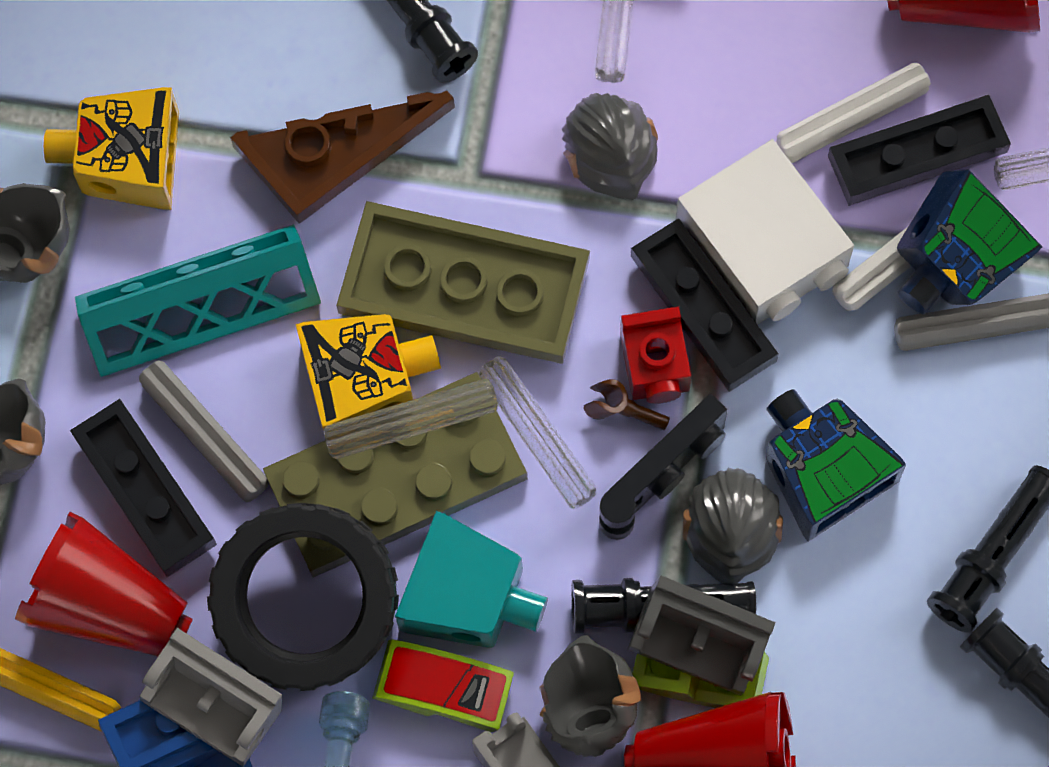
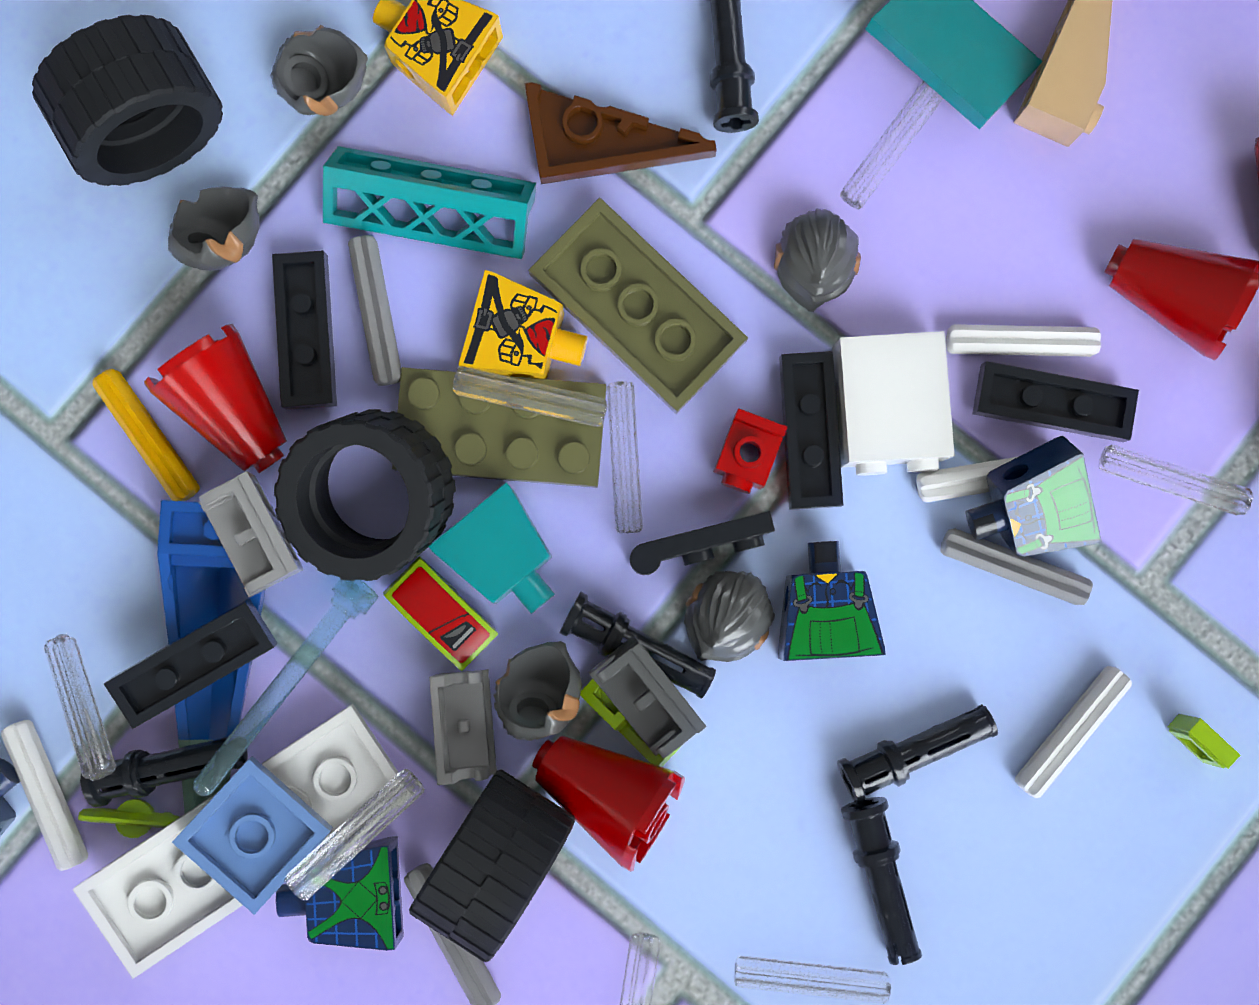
camera: 25 degrees right, 15 degrees up
reddish brown hand [583,379,670,430] -> none

